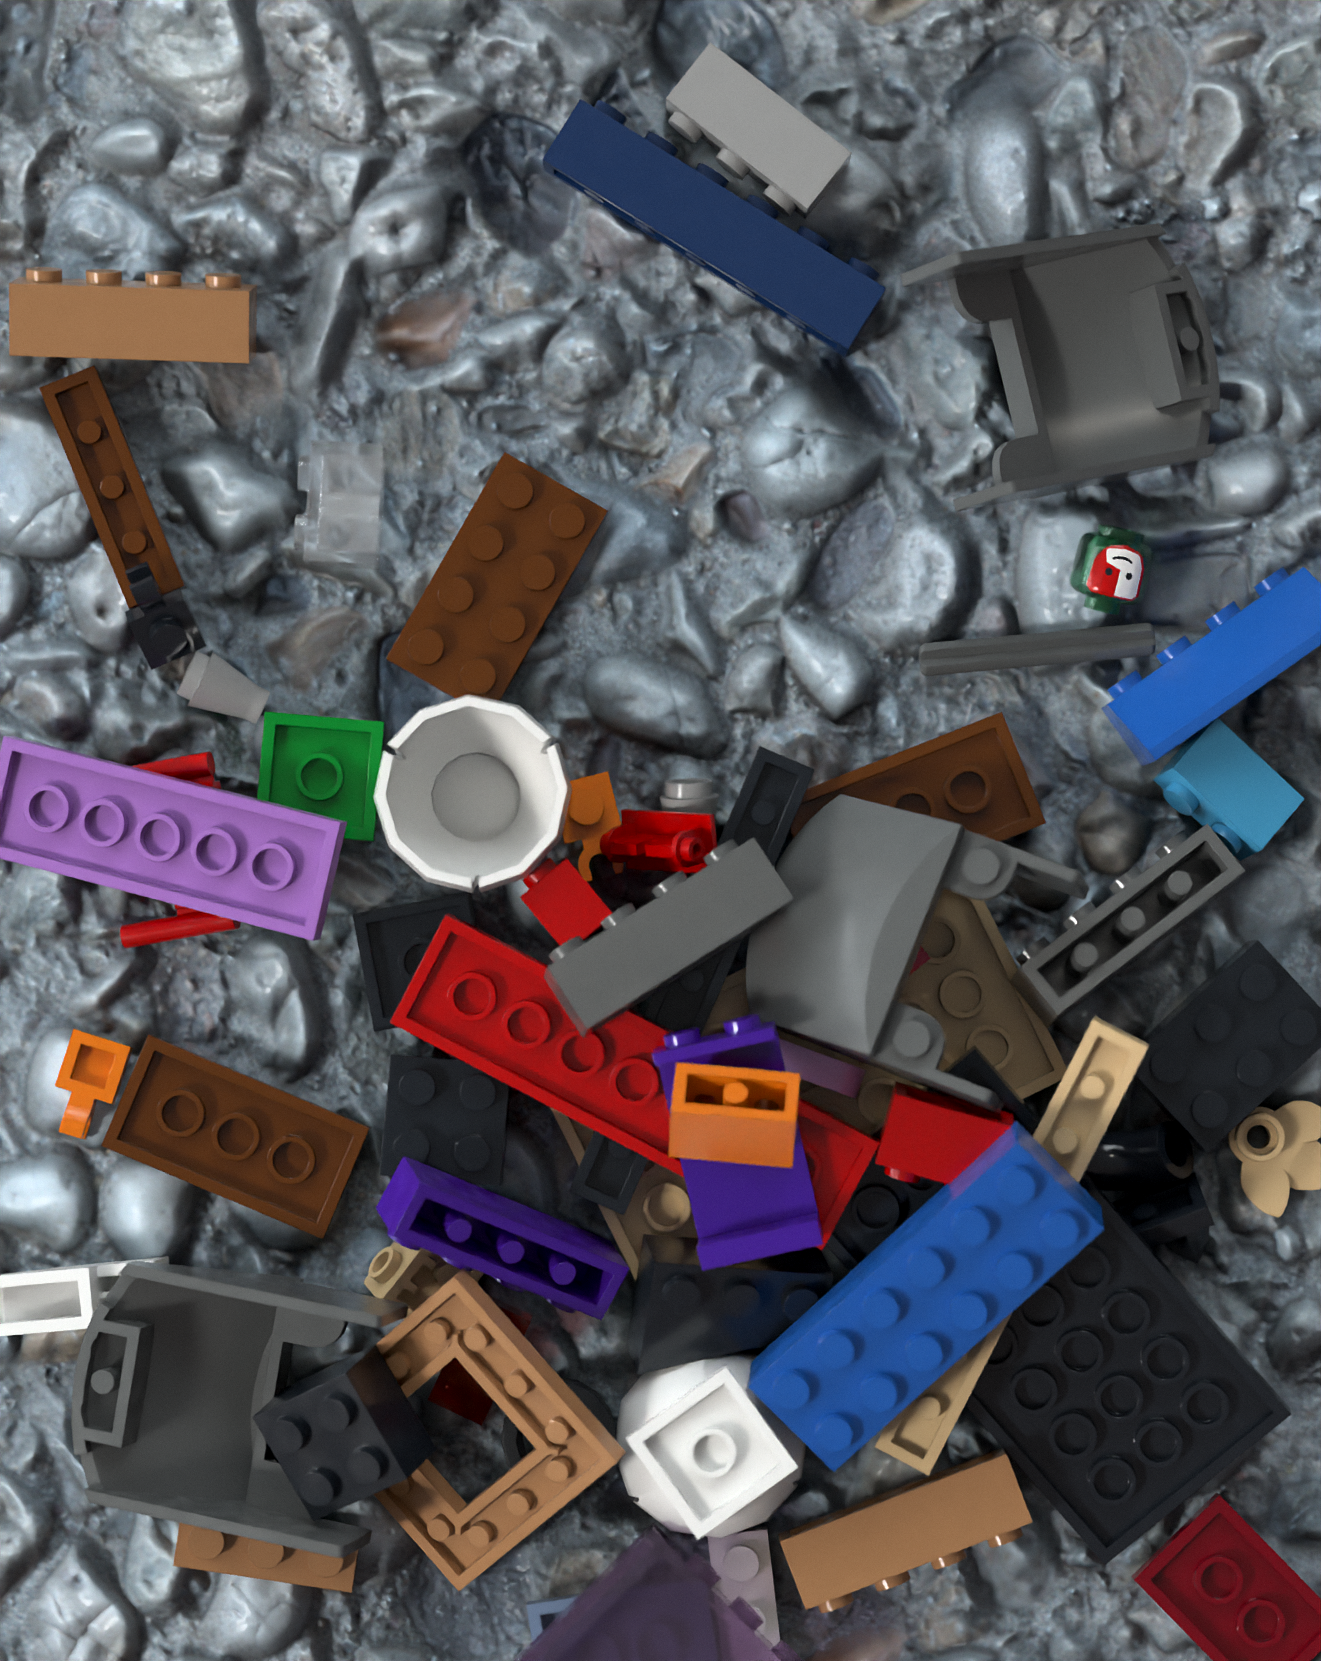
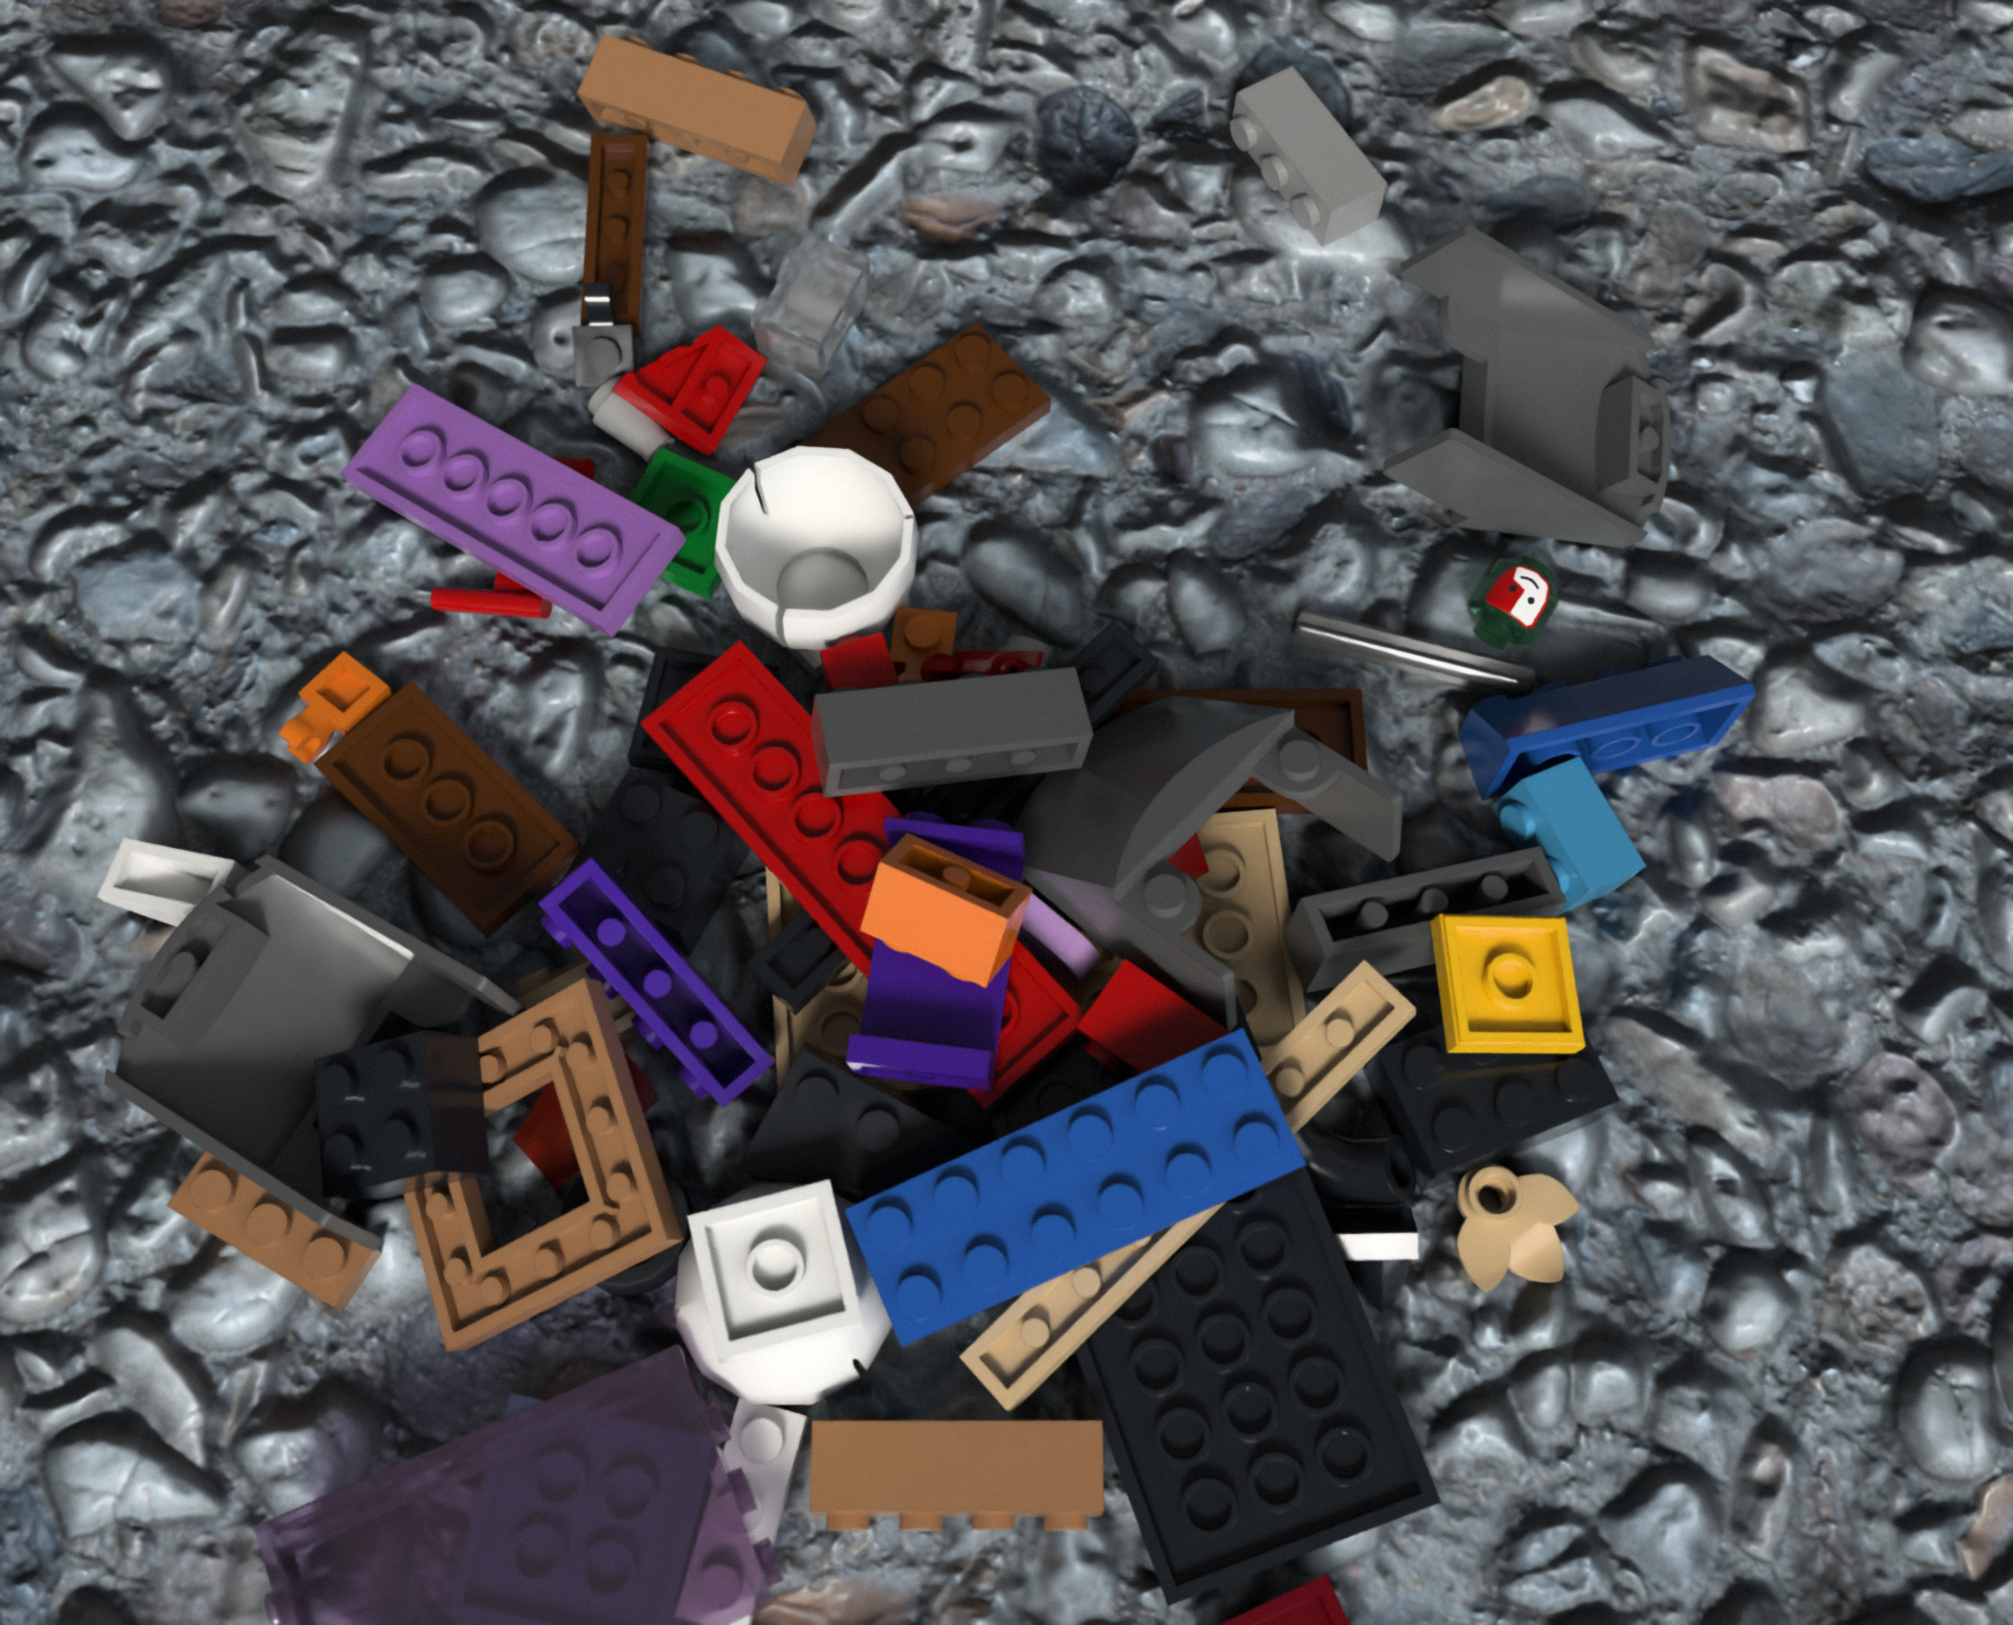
camera: 20 degrees right, 20 degrees down
dark blue brick [542,99,886,358] -> none
none -> red wing [611,325,767,457]
none -> yellow plate [1430,914,1585,1054]

